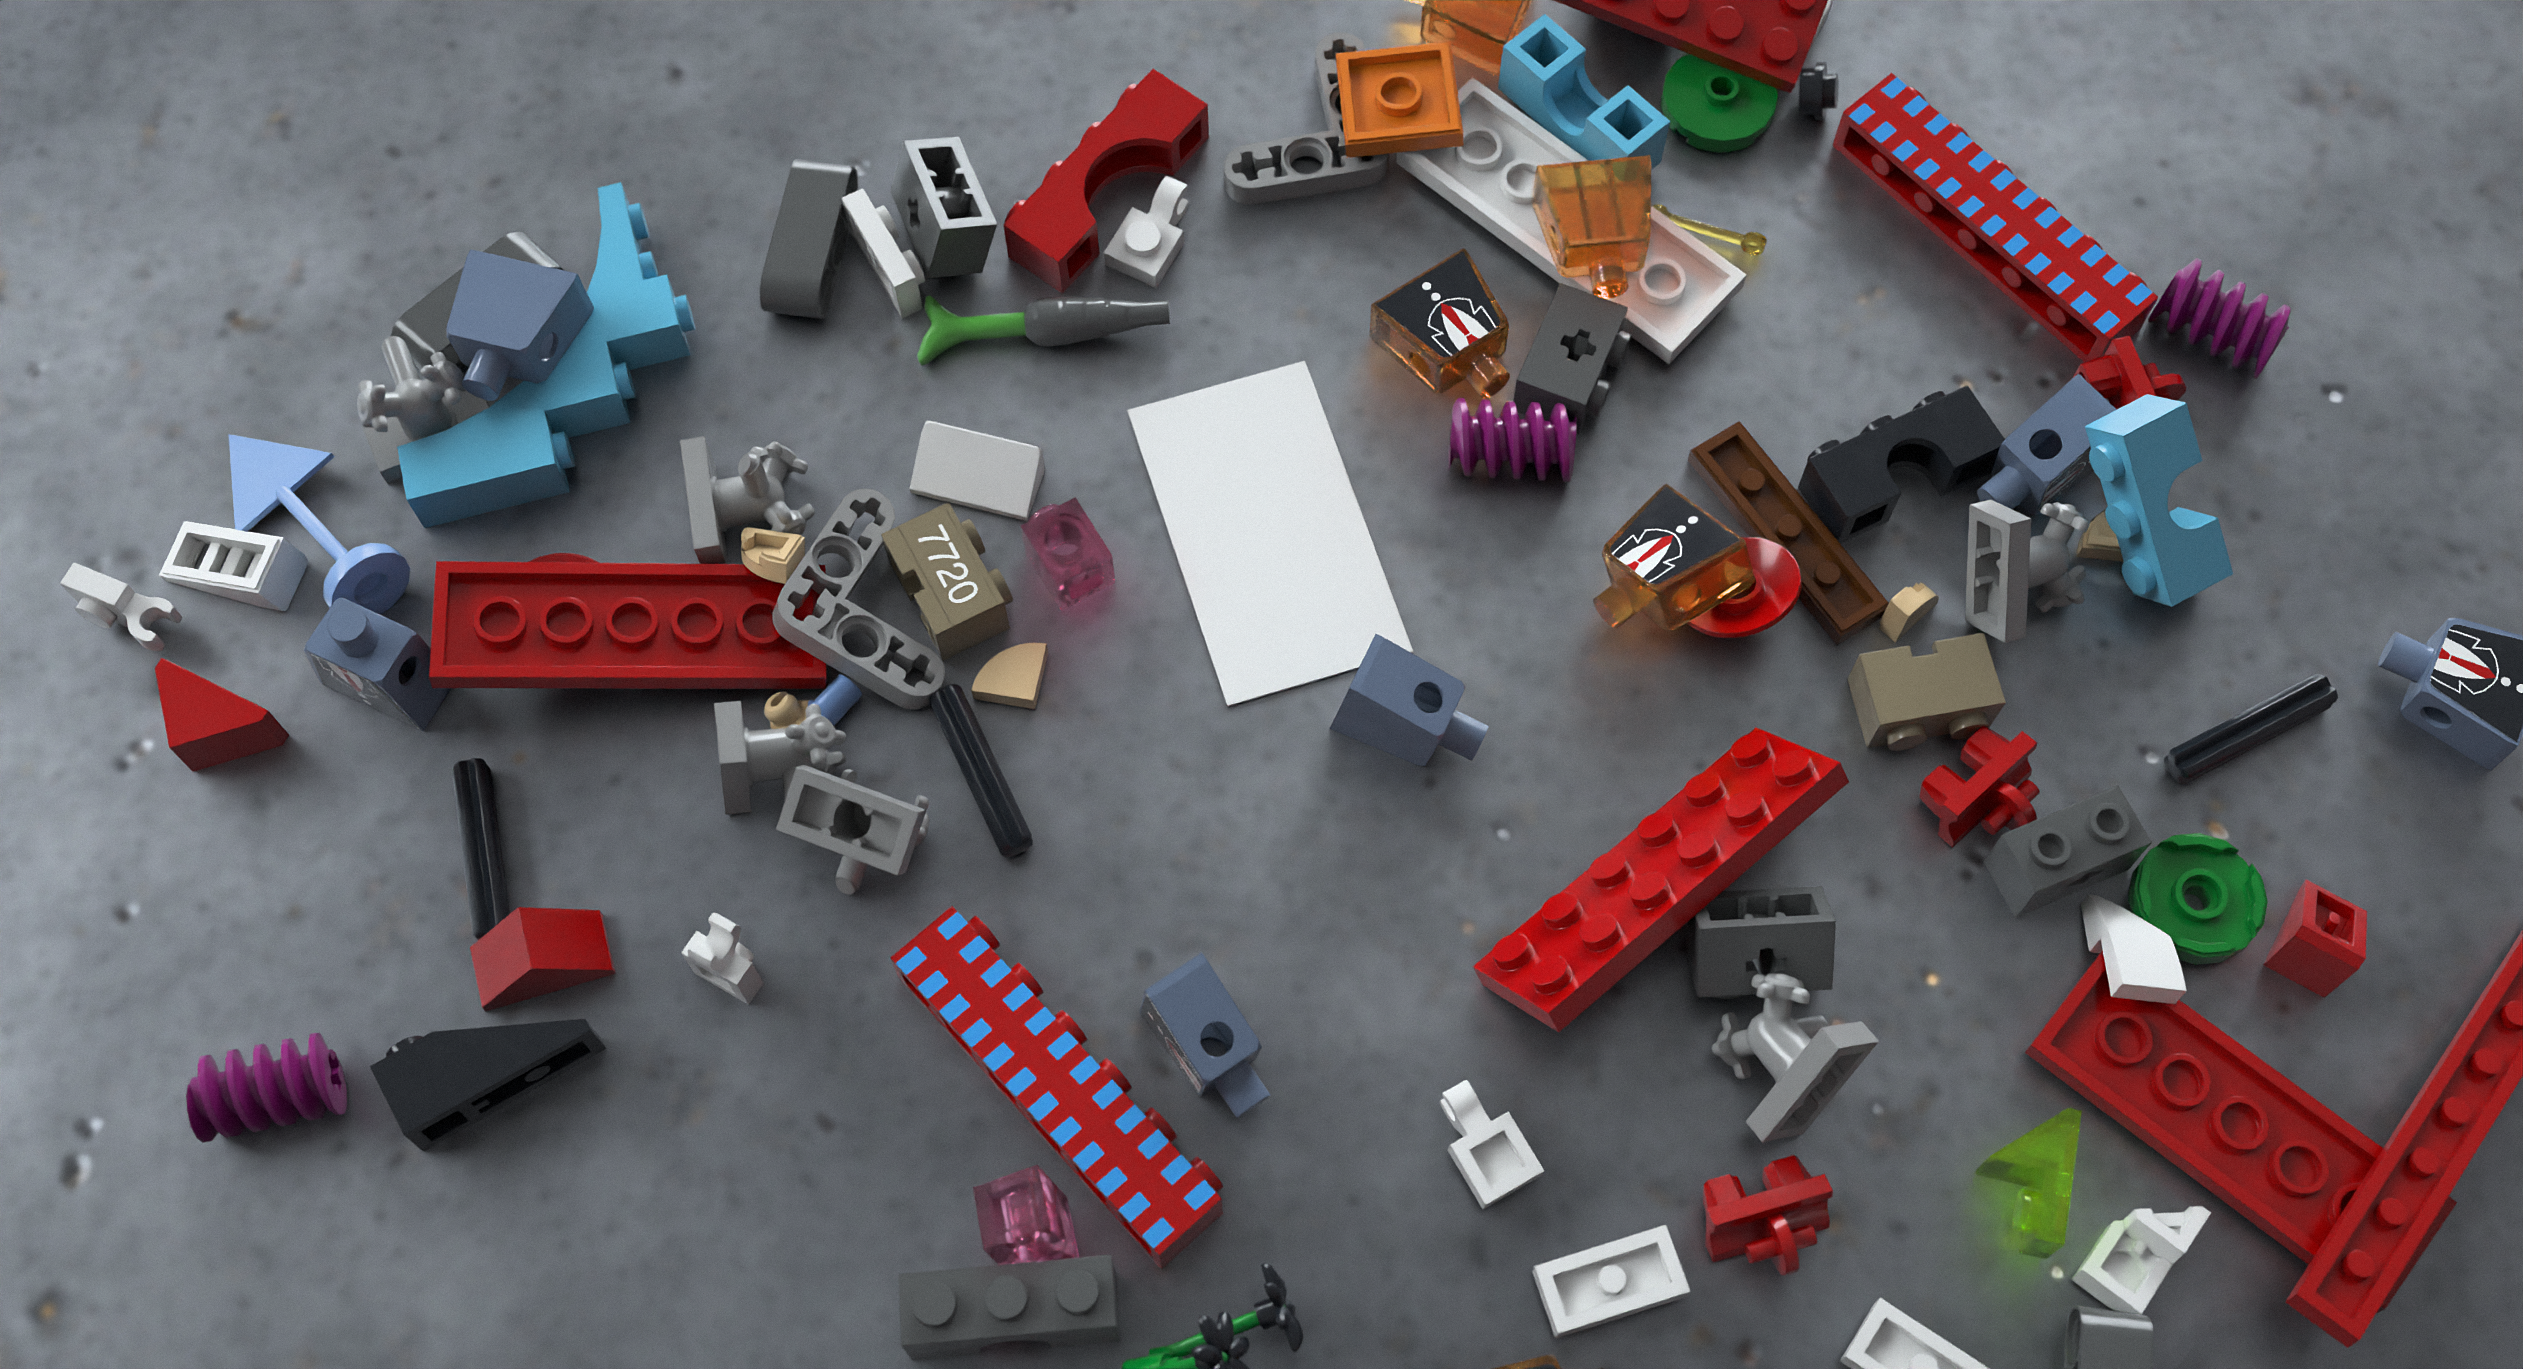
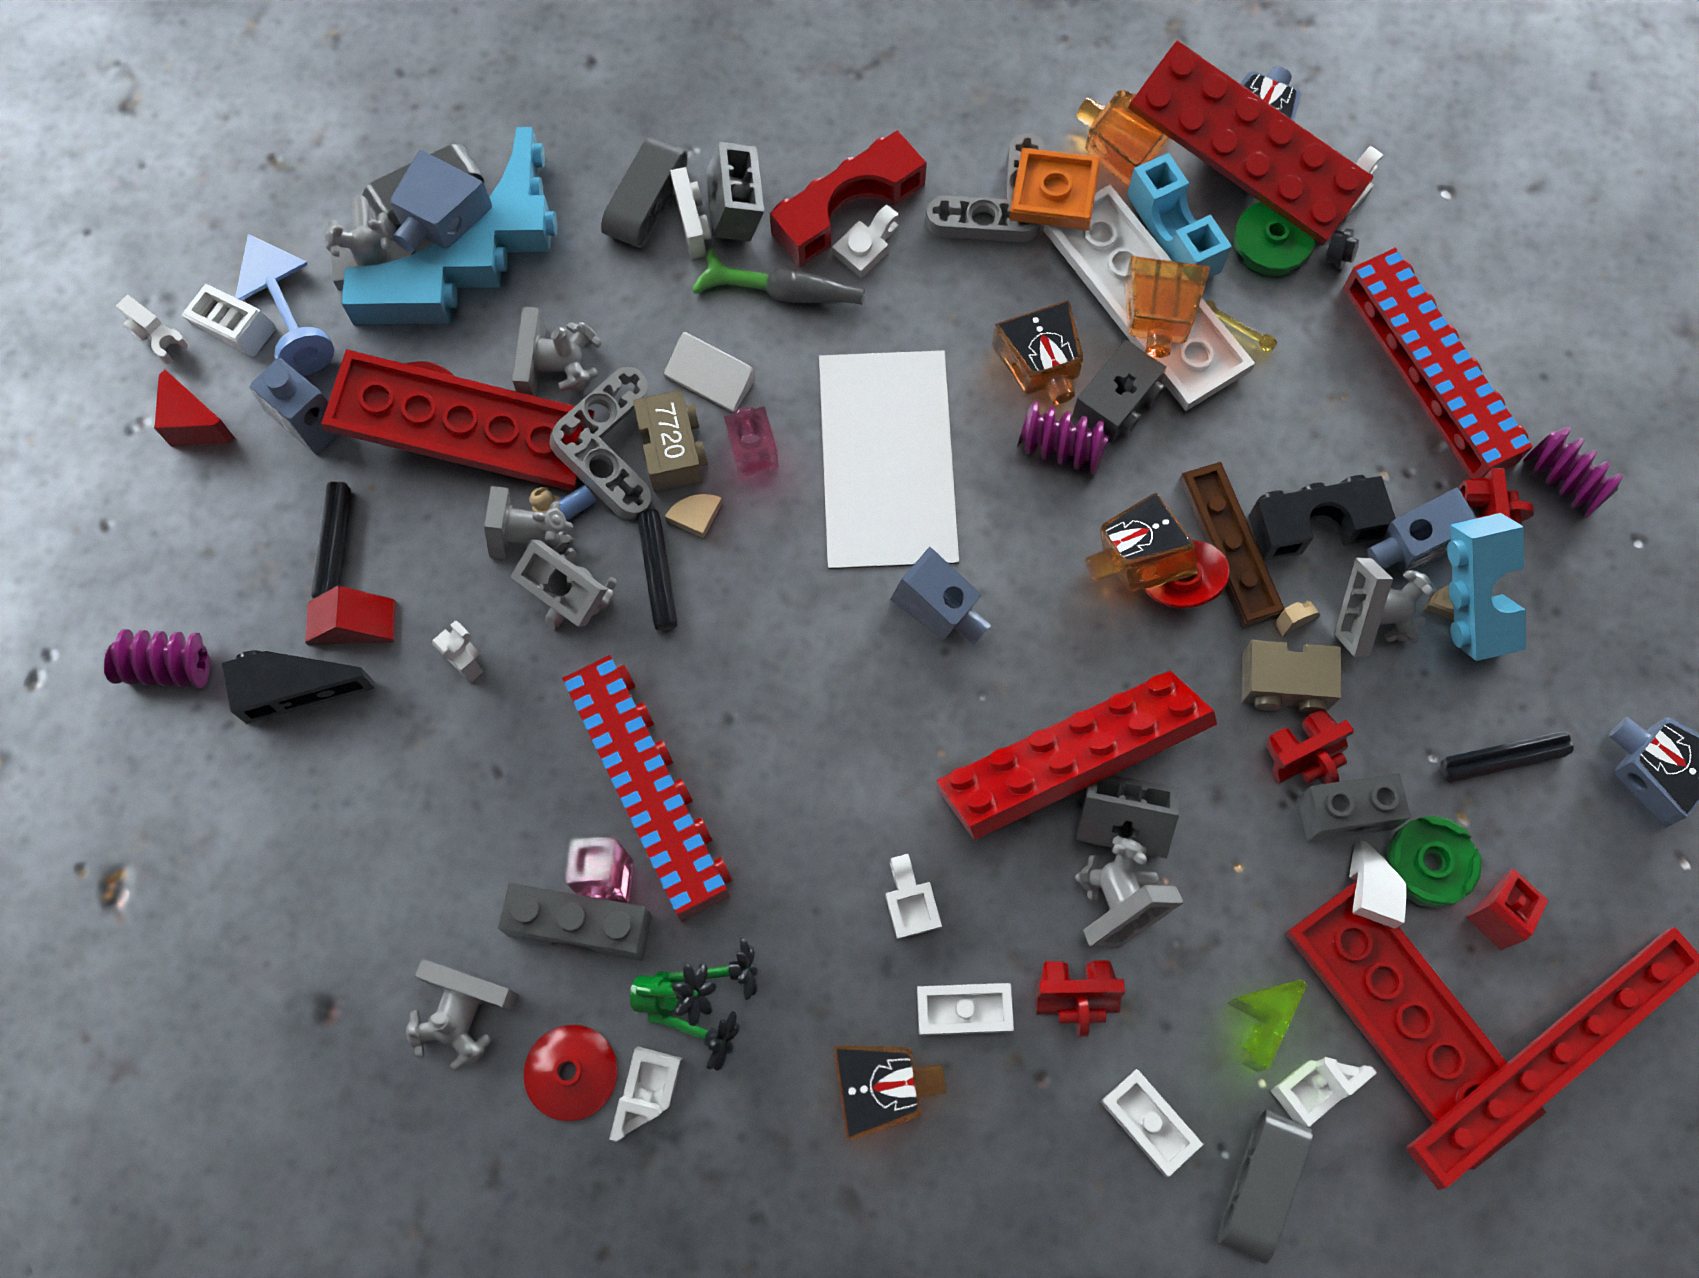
camera: 15 degrees right, 5 degrees up
tan tile [741,527,805,584] -> none
sand blue torso [1139,953,1270,1118] -> none

